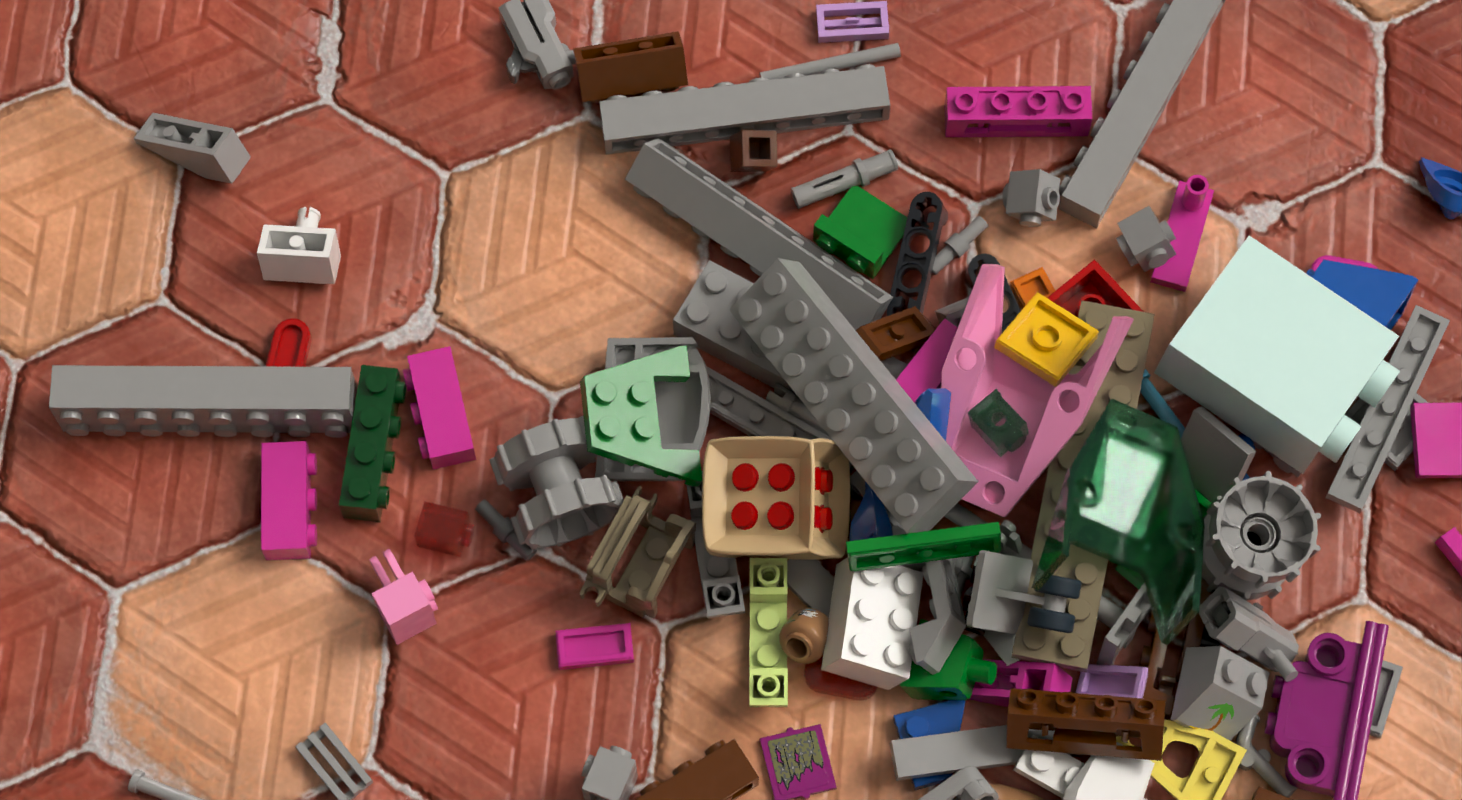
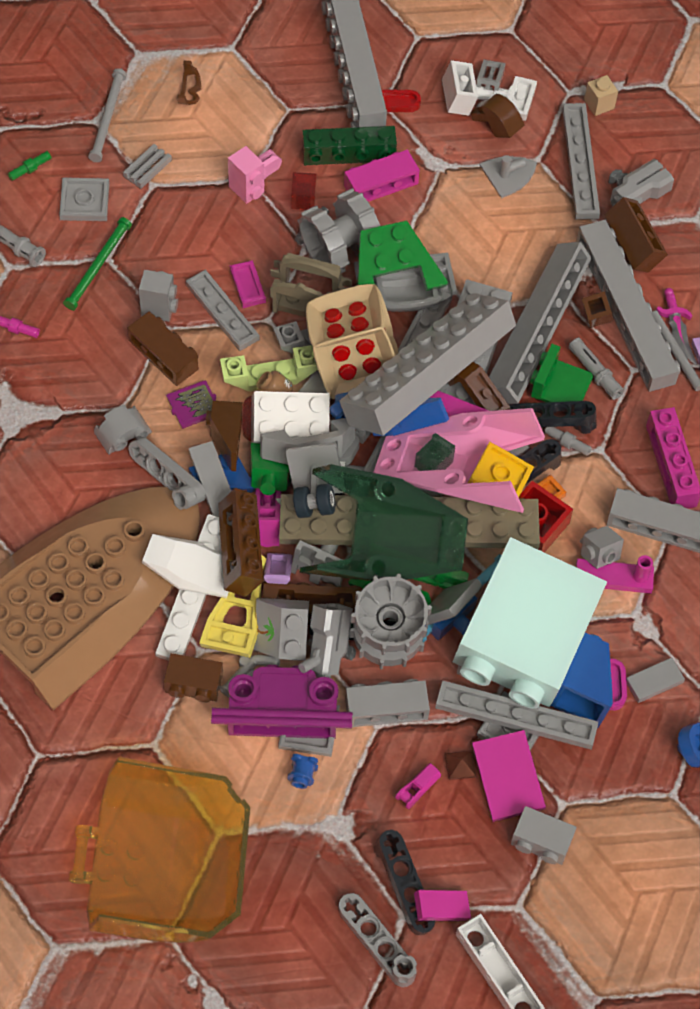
camera: 75 degrees right, 10 degrees down
light grey slope [134,113,251,184] -> none
dark pink brick [261,441,317,560] -> none
green tile [846,522,1001,572] -> none
light grey brick [1003,169,1060,227] -> none
none -> reddish brown helmet [177,60,202,105]
none -> light grey tile [186,269,260,351]
none -> reddish brown slope [206,400,243,472]
none -> blue brick [287,754,318,789]
none -> light grey brick [345,679,430,727]
none -> copper slope [445,751,476,780]
none -> reddish brown brick [470,93,525,138]
none -> light grey tile [476,59,506,91]
none -> light grey shield [480,155,537,198]
none -> white plate [493,76,537,121]
none -> light grey plate [562,103,600,219]
none -> tan brick [584,75,618,116]
none -> light grey tile [626,658,685,703]
none -> piece [656,288,697,365]

